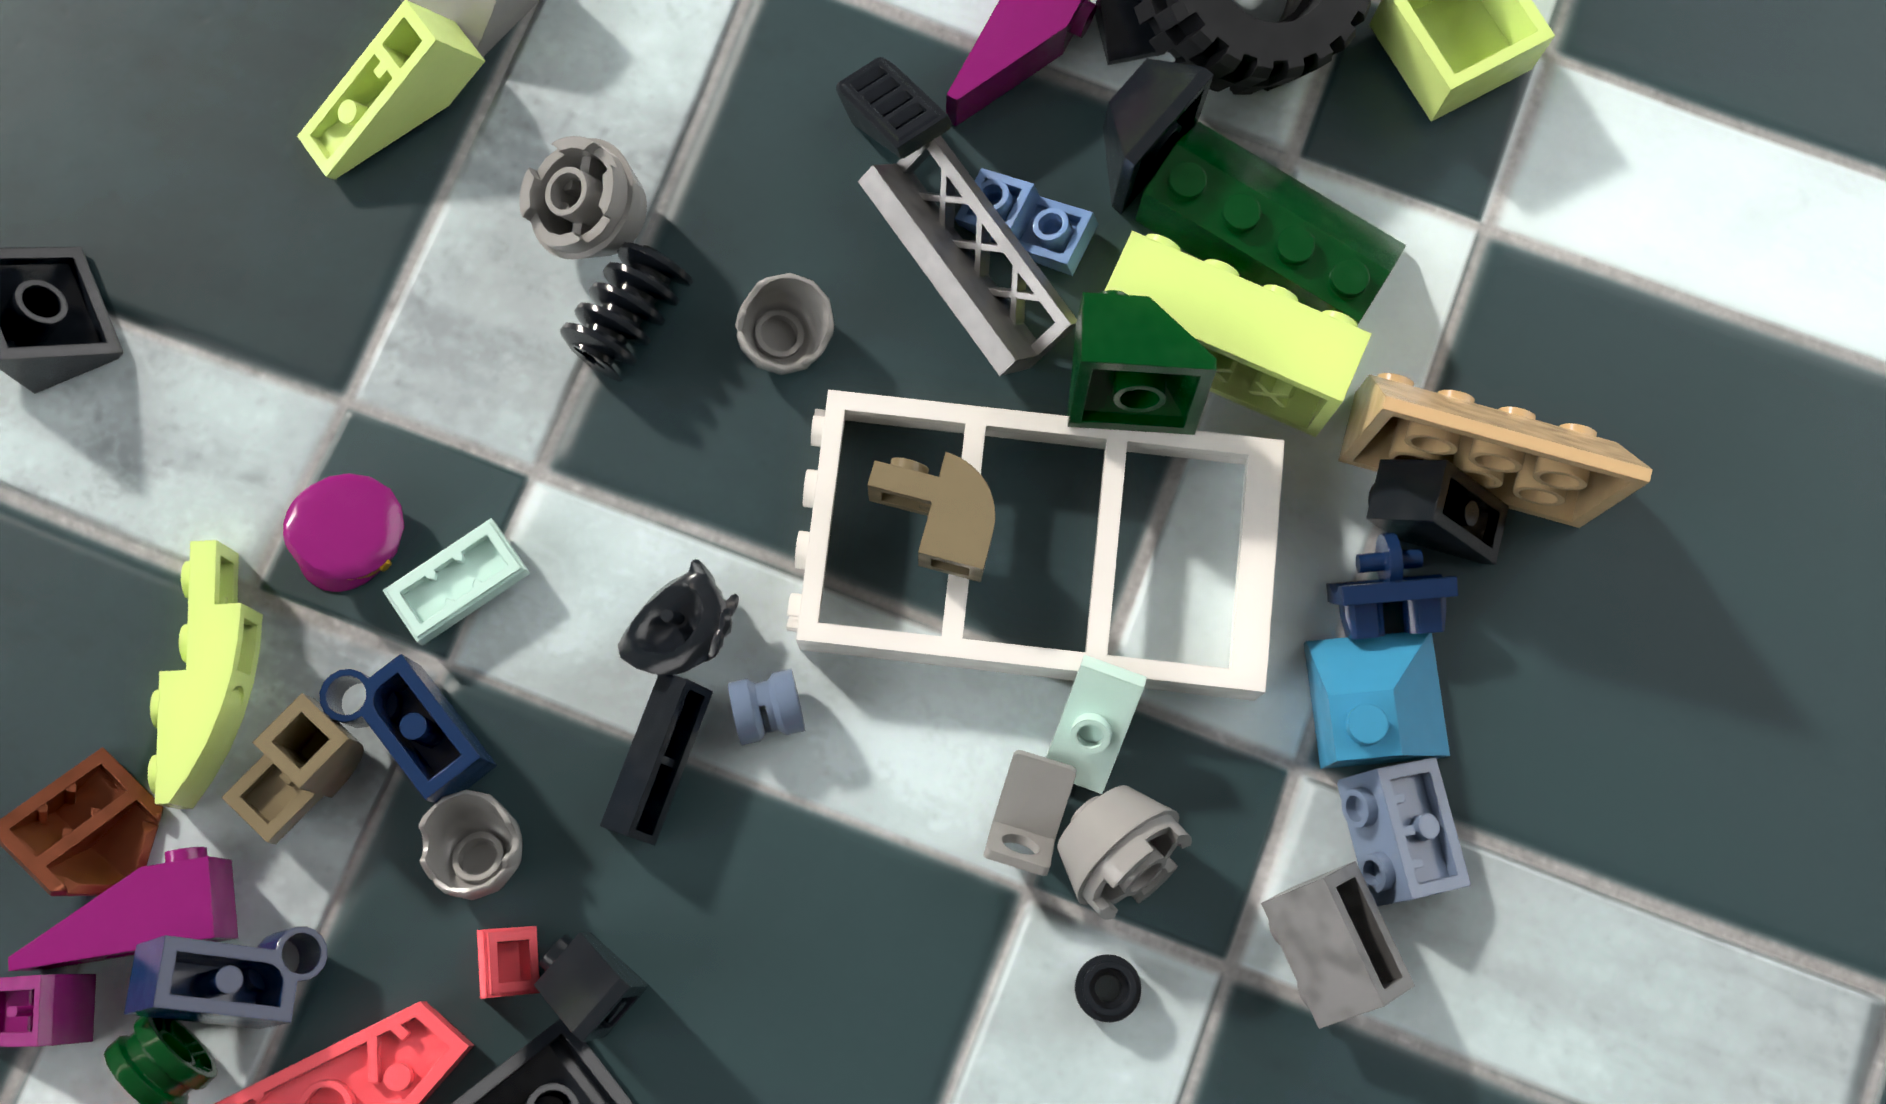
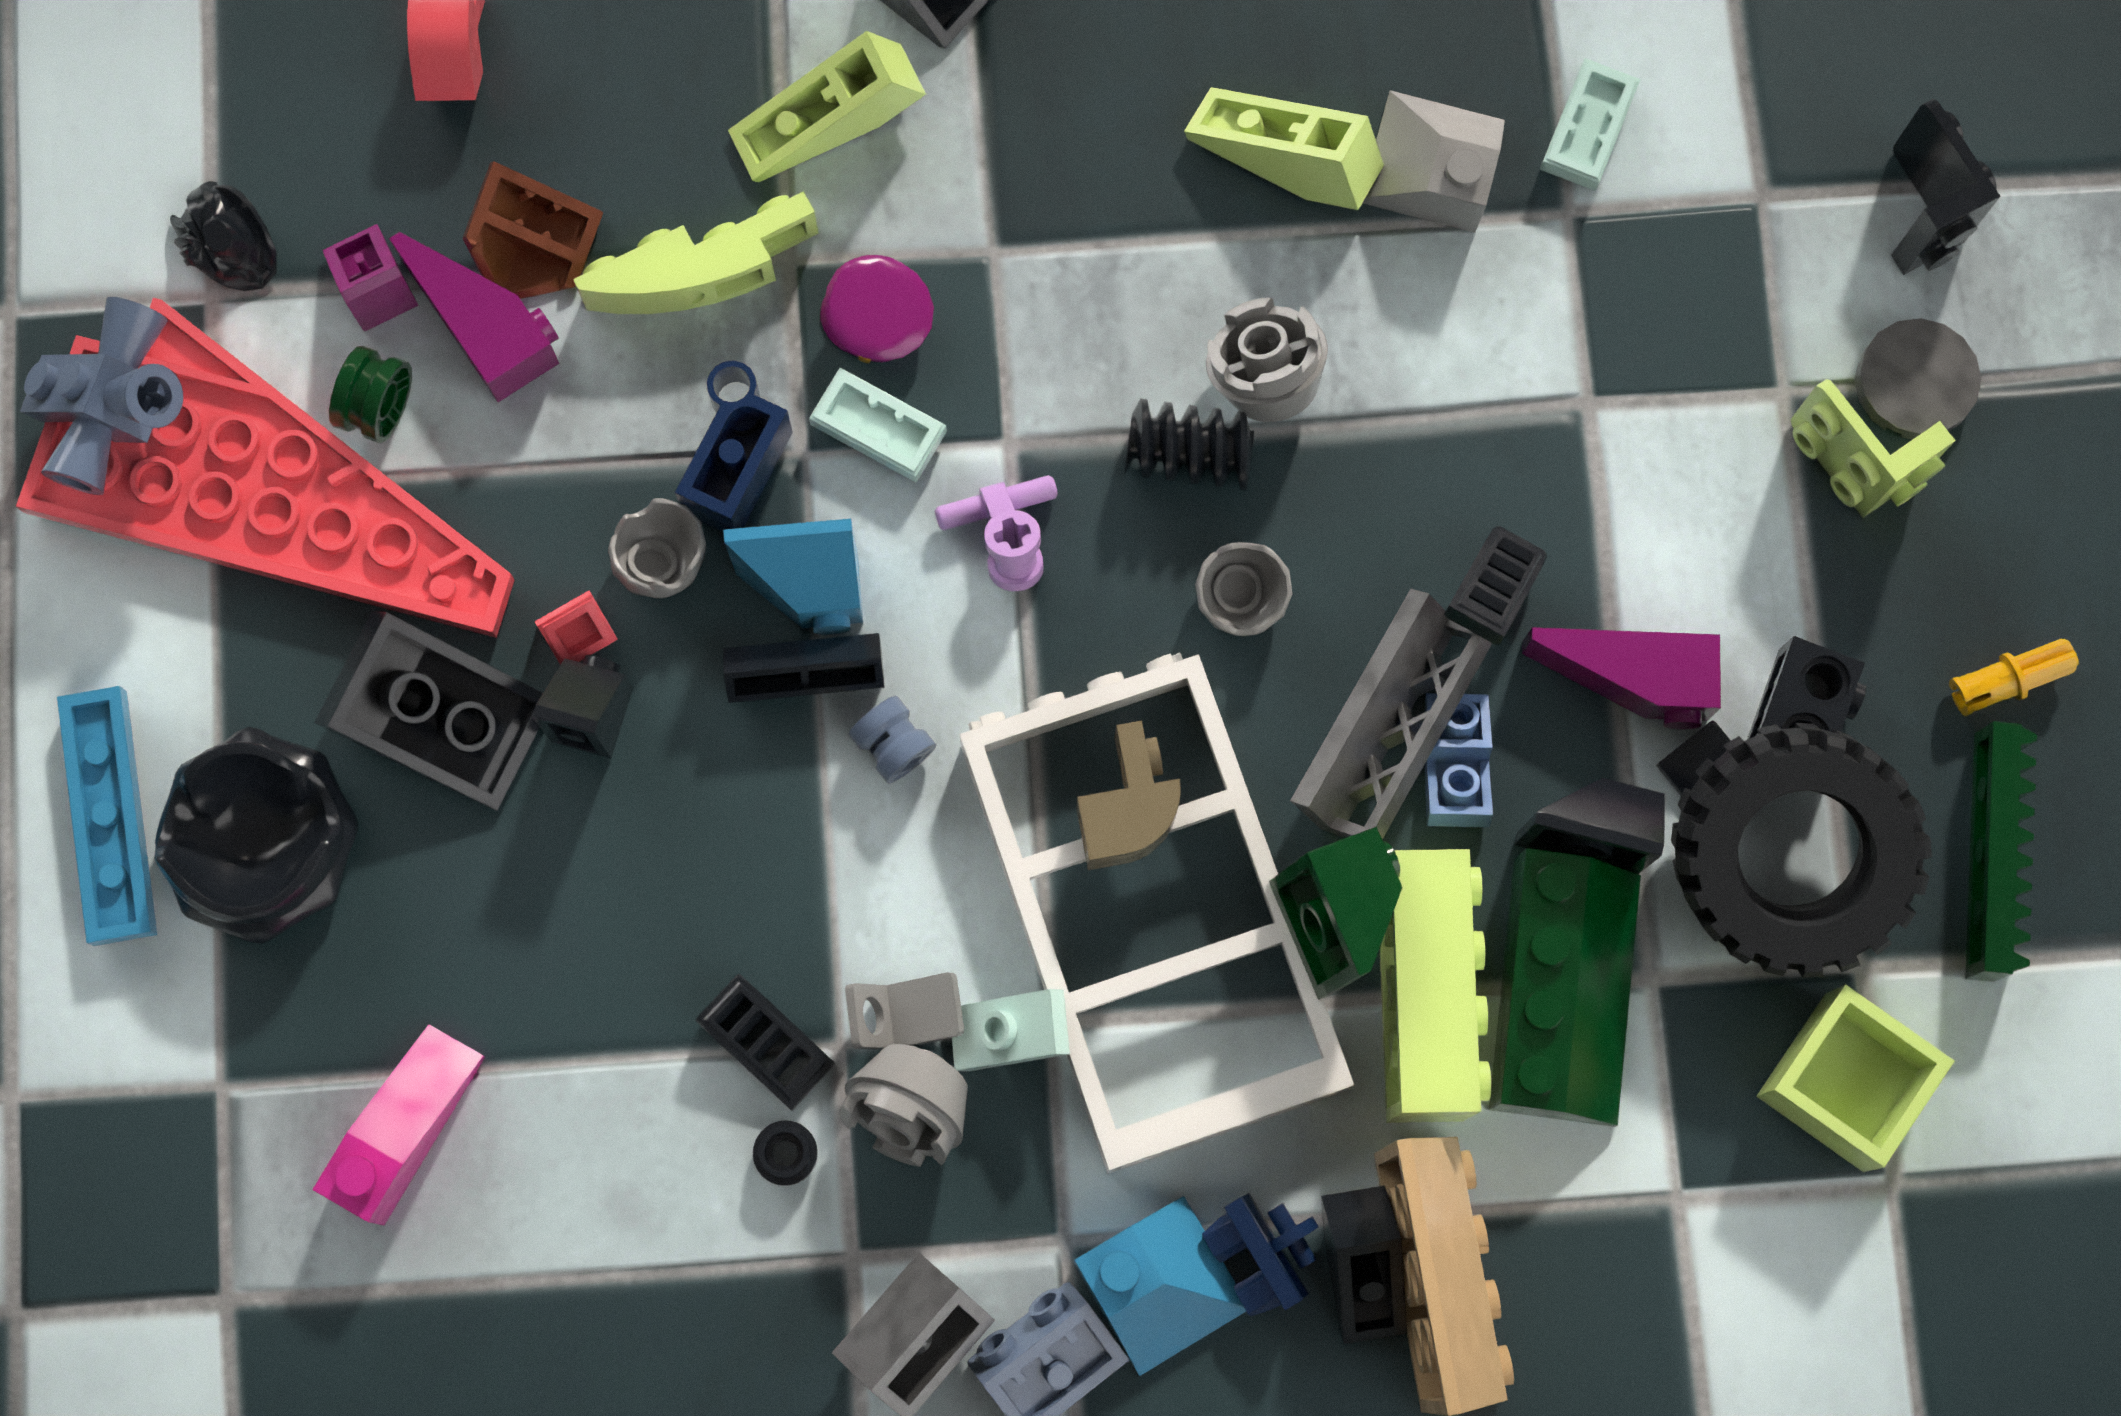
camera: 65 degrees right, 0 degrees up
dark blue hinge [124,926,328,1029] -> none
dark tan brick [221,693,364,844] -> none
black hat [618,559,739,675] -> none
none -> black slope [695,973,836,1111]
none -> dark azure slope [723,518,864,635]
none -> yellowish green slope [728,31,926,183]
none -> lavender piece [935,475,1058,591]

